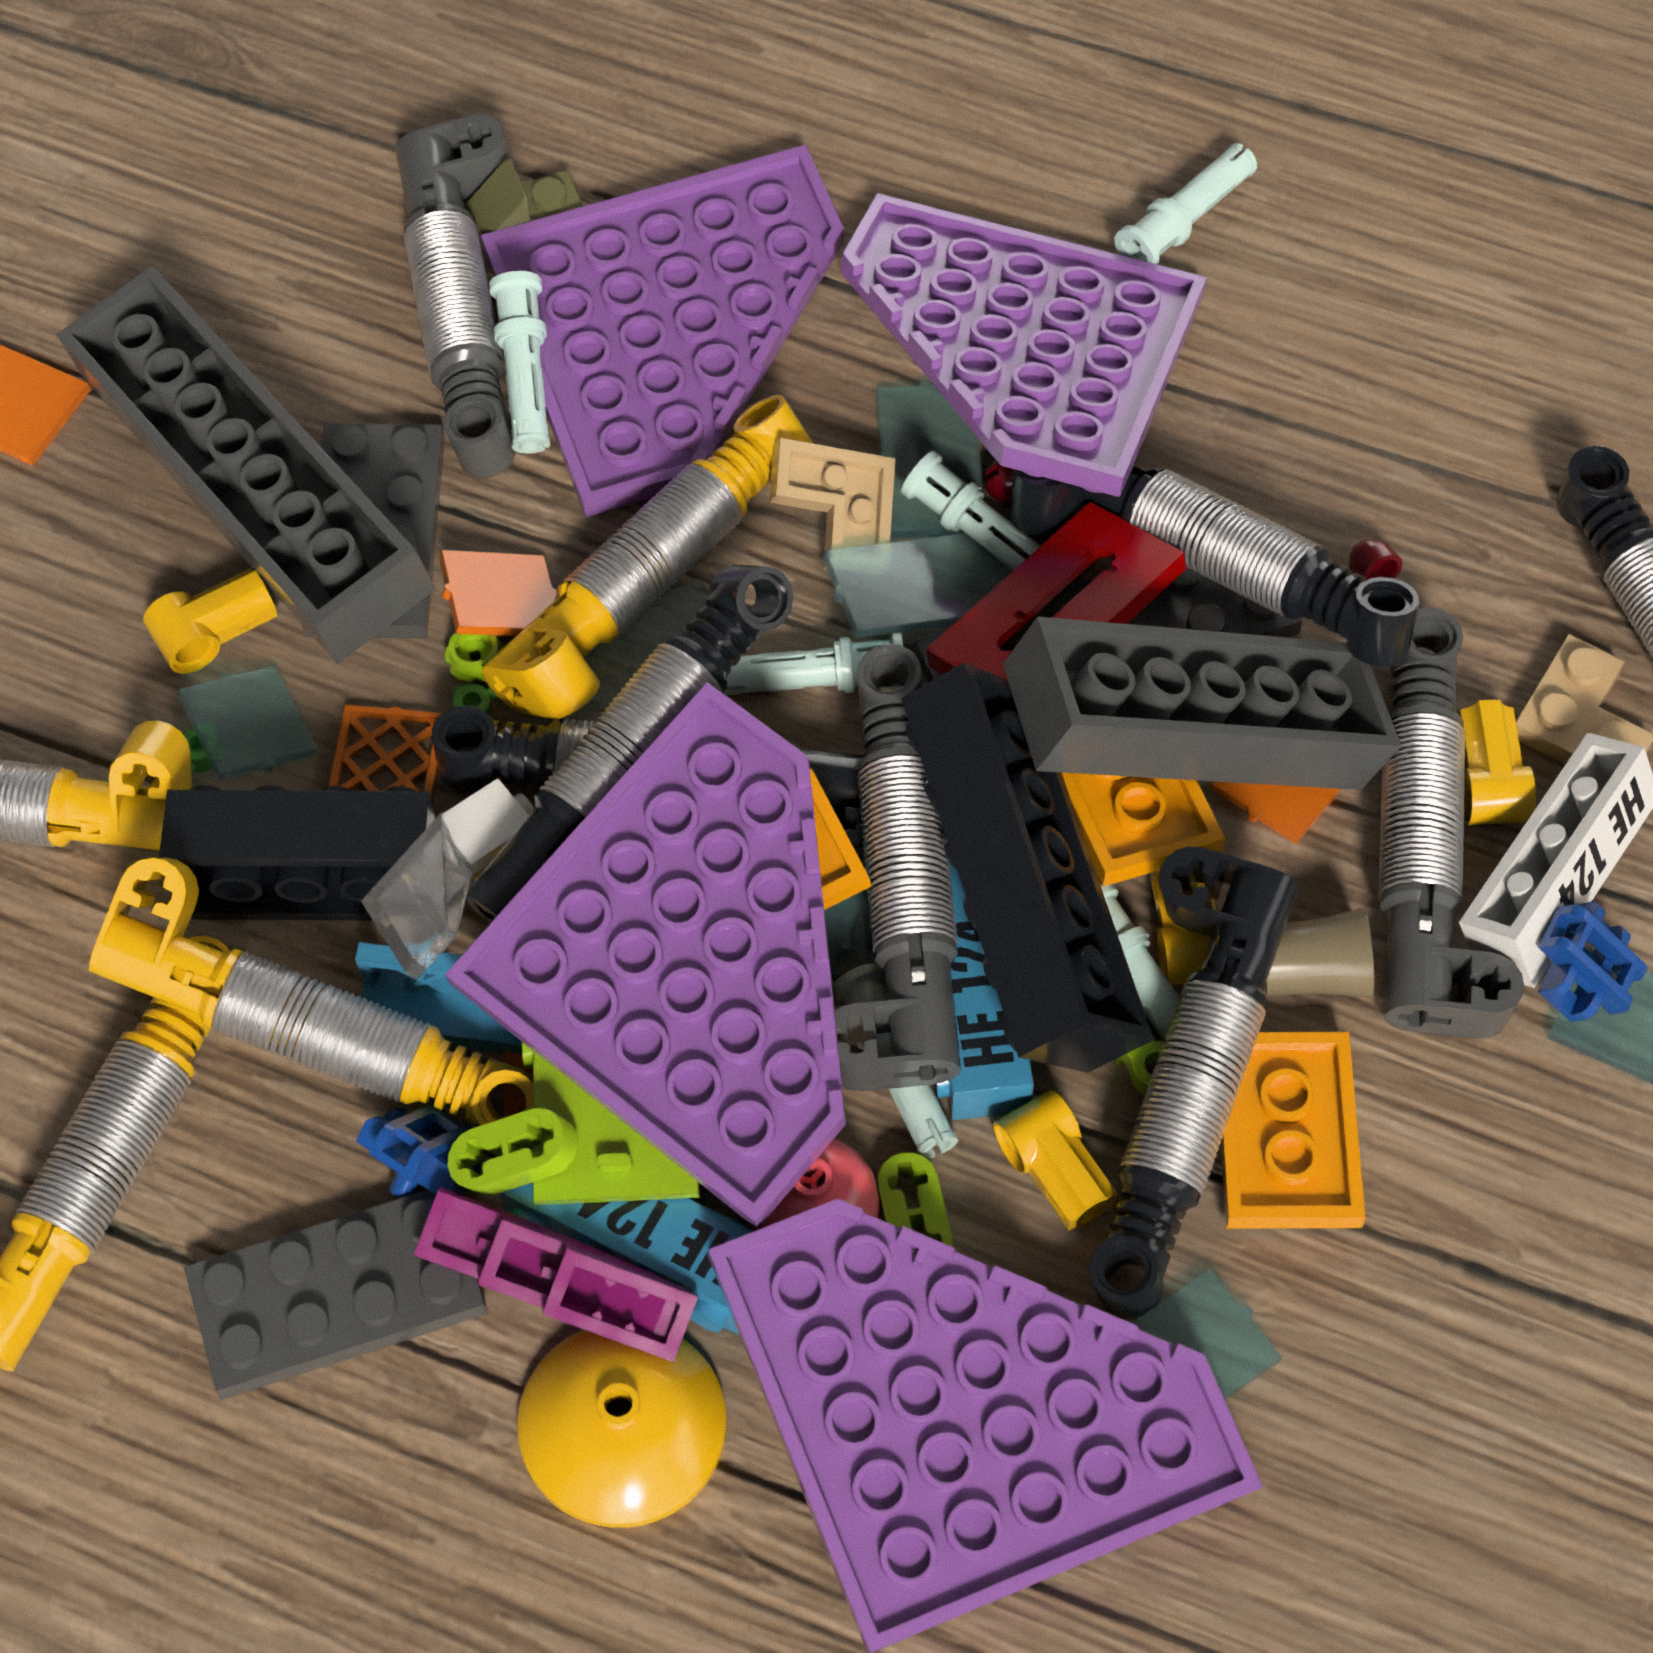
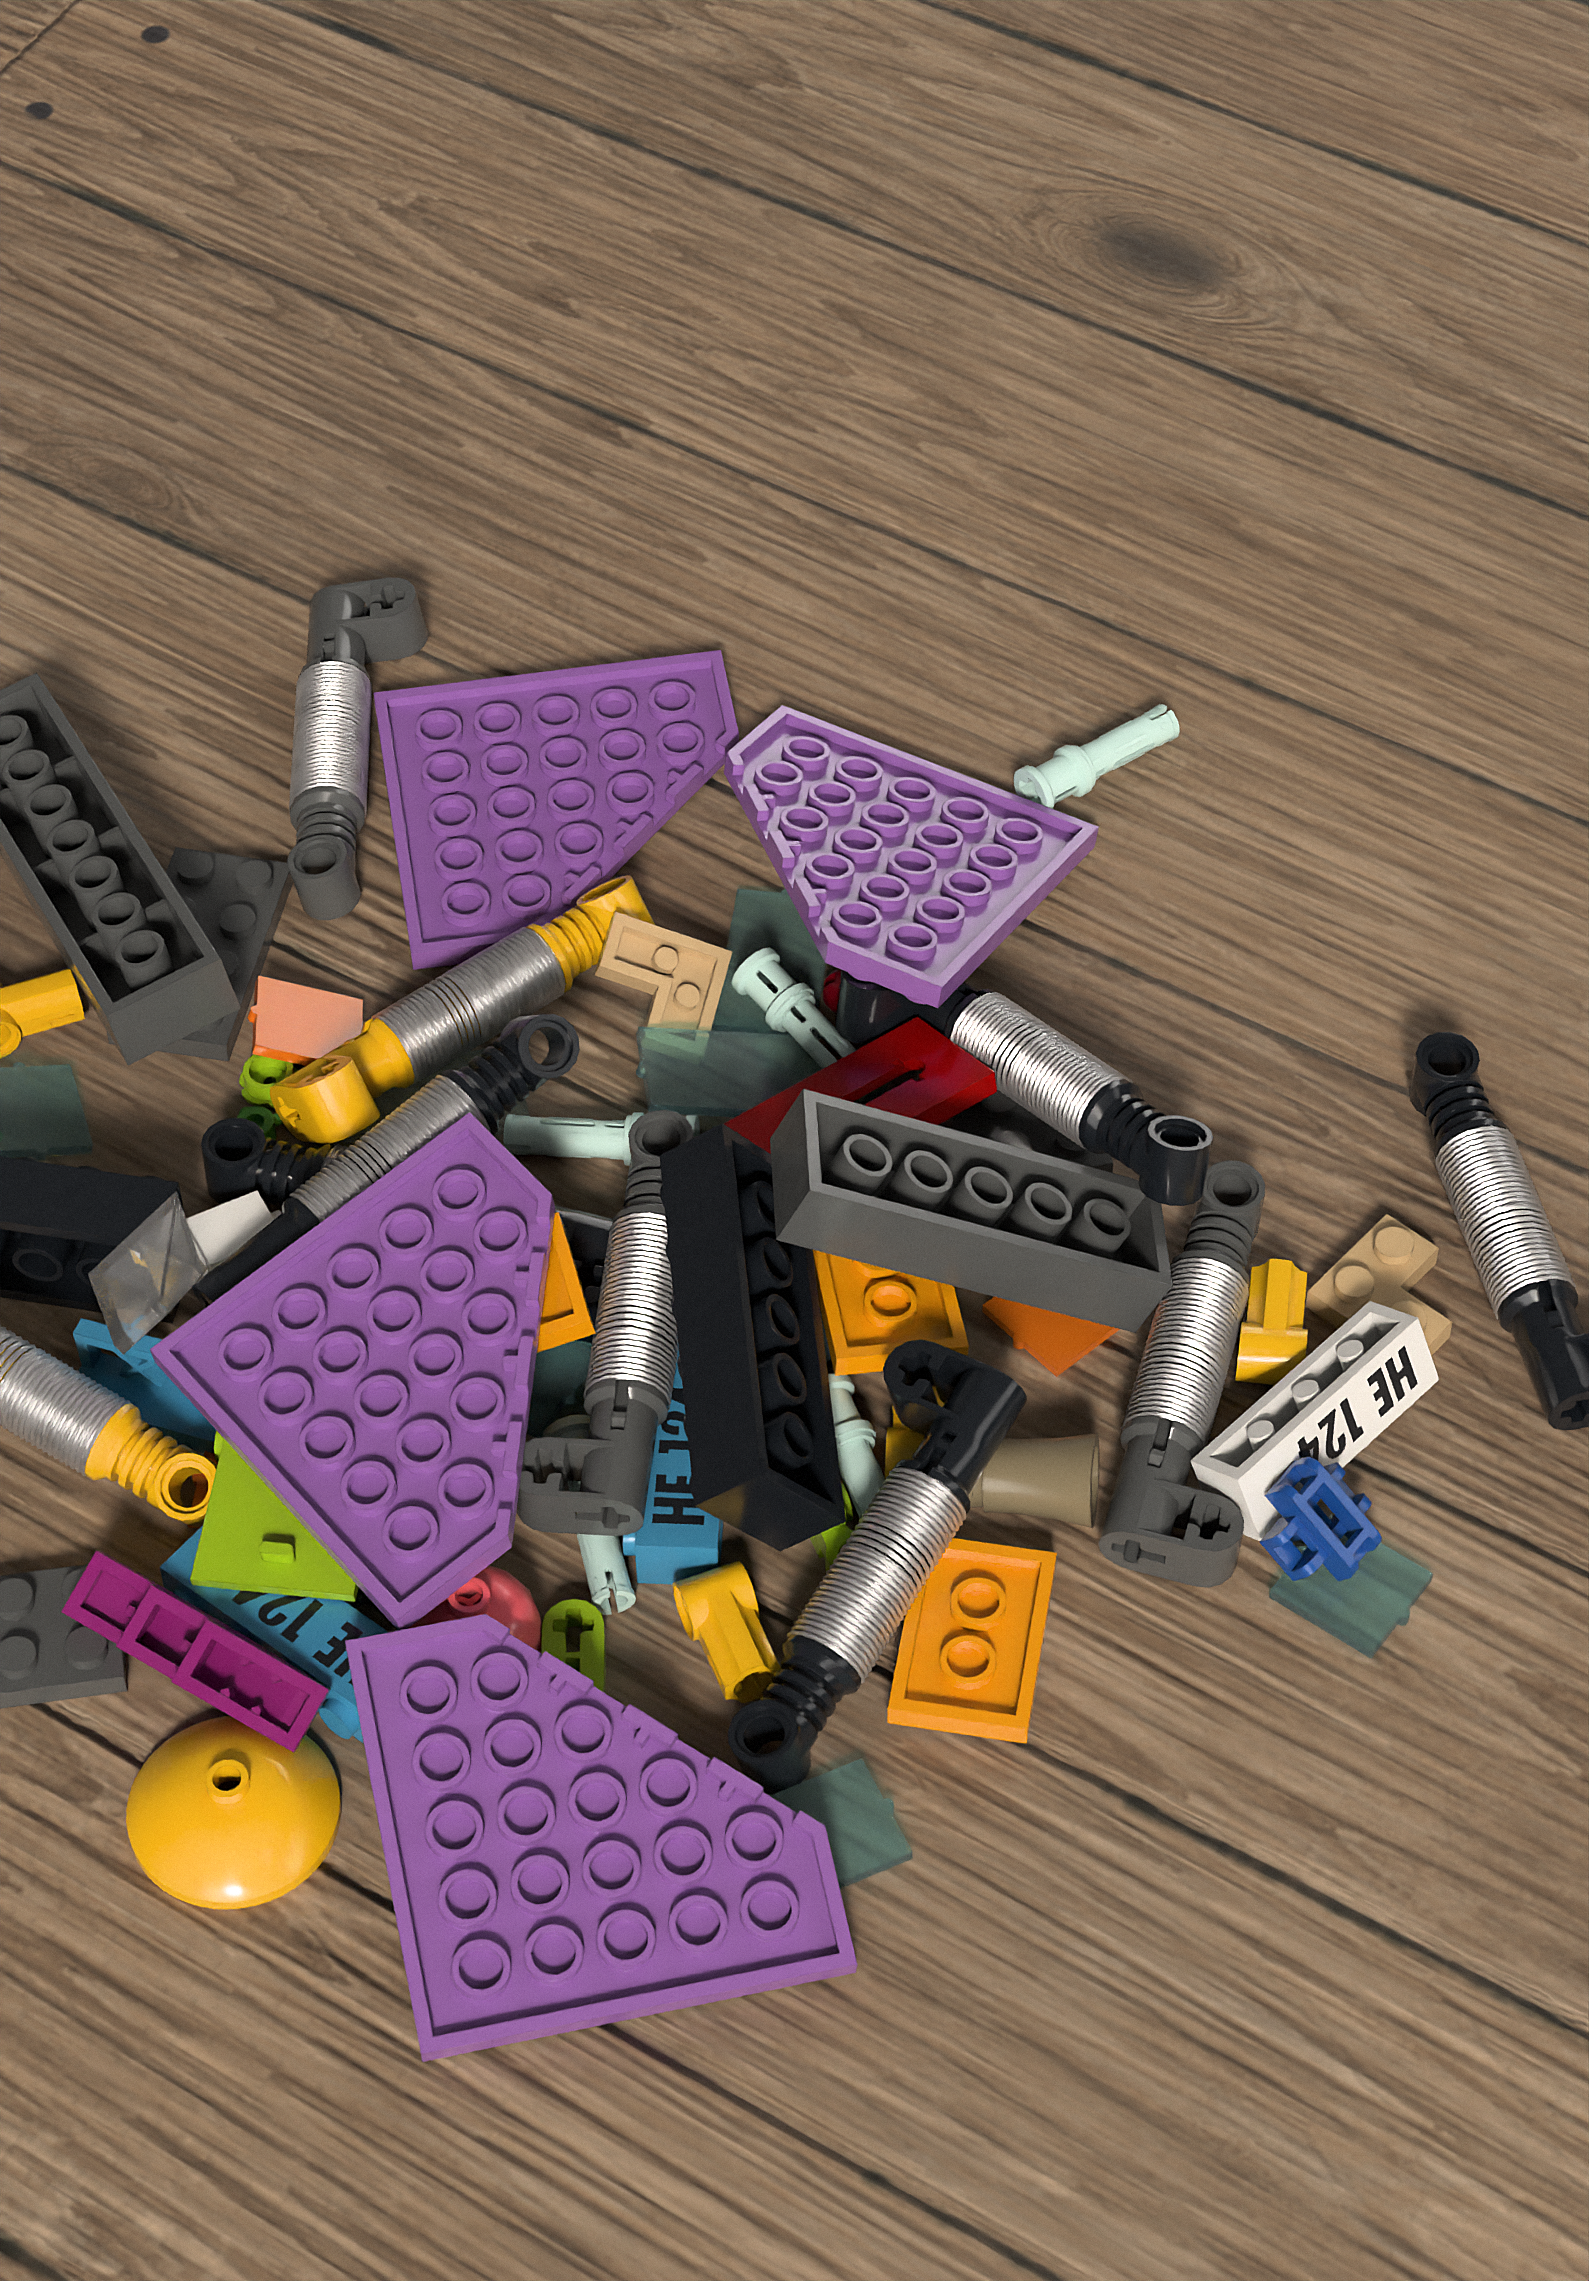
camera: 10 degrees right, 10 degrees down
orange window [329,705,443,802] -> none
blue piece [356,1103,481,1199] -> none
lime beam [447,1108,578,1196] -> none
olive slope [464,158,583,257] -> none
light aqua pin [489,271,550,454] -> none
dark red hinge [1349,538,1403,580] -> none

